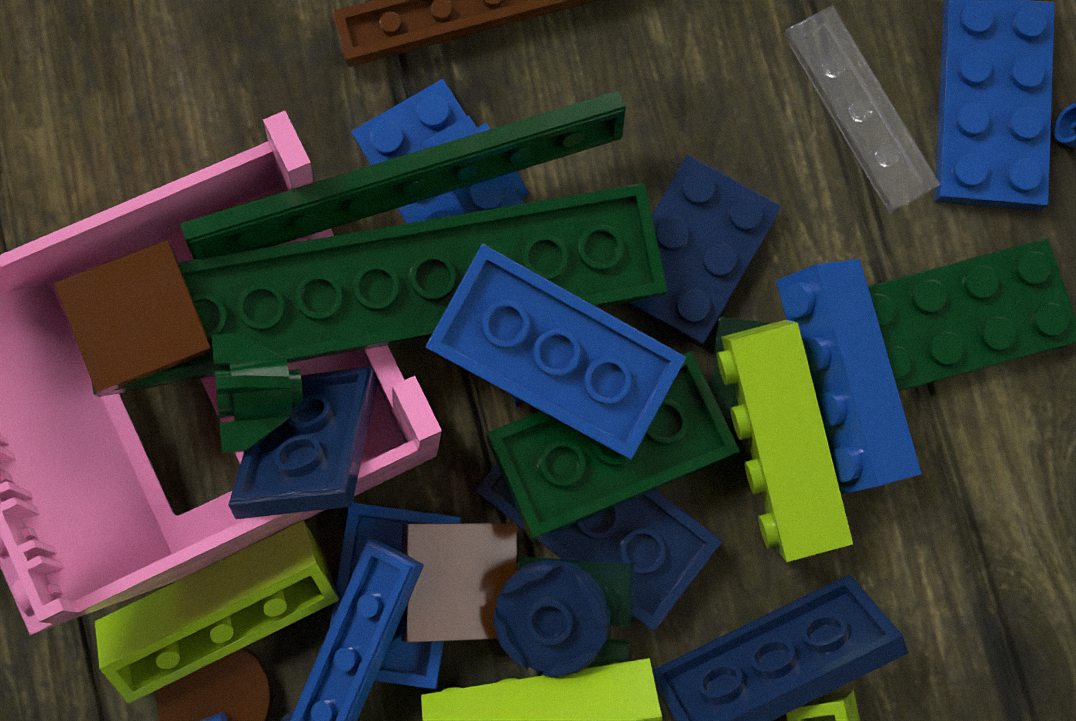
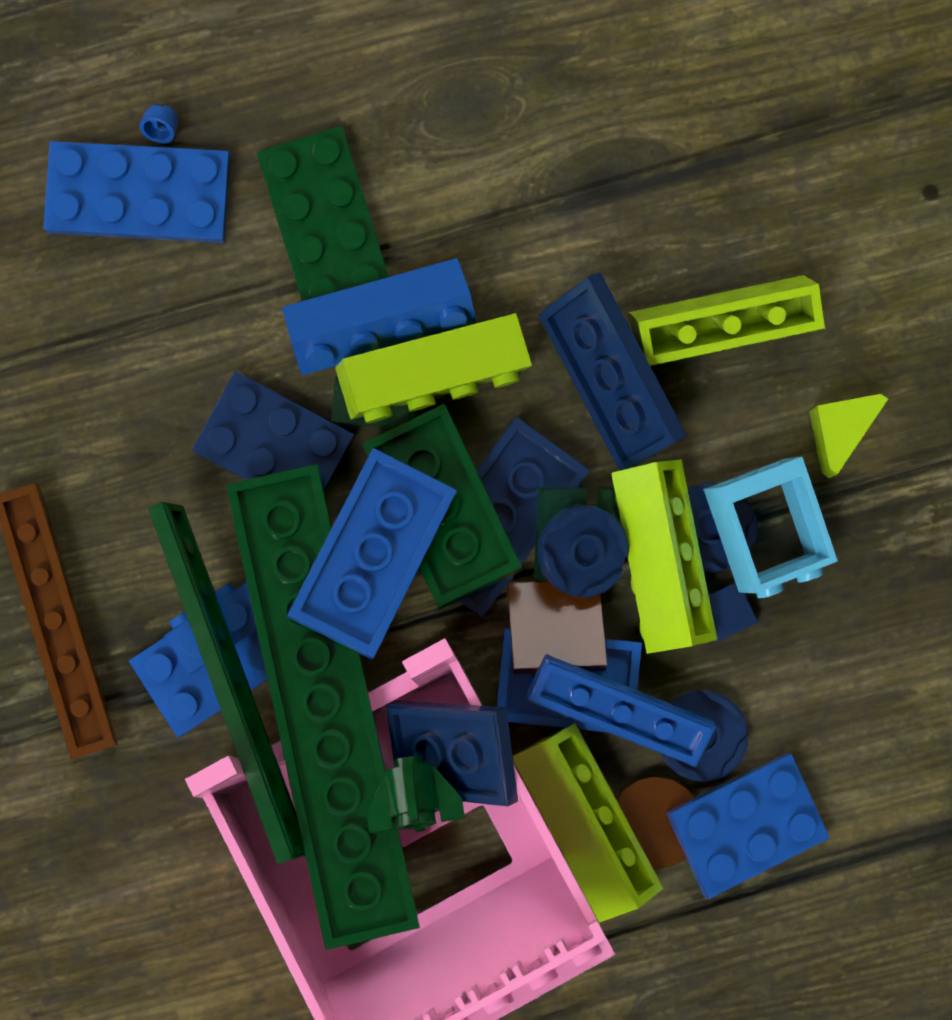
camera: 90 degrees left, 5 degrees up
reddish brown tile [54,240,213,395] -> none
clear tile [784,5,940,214] -> none

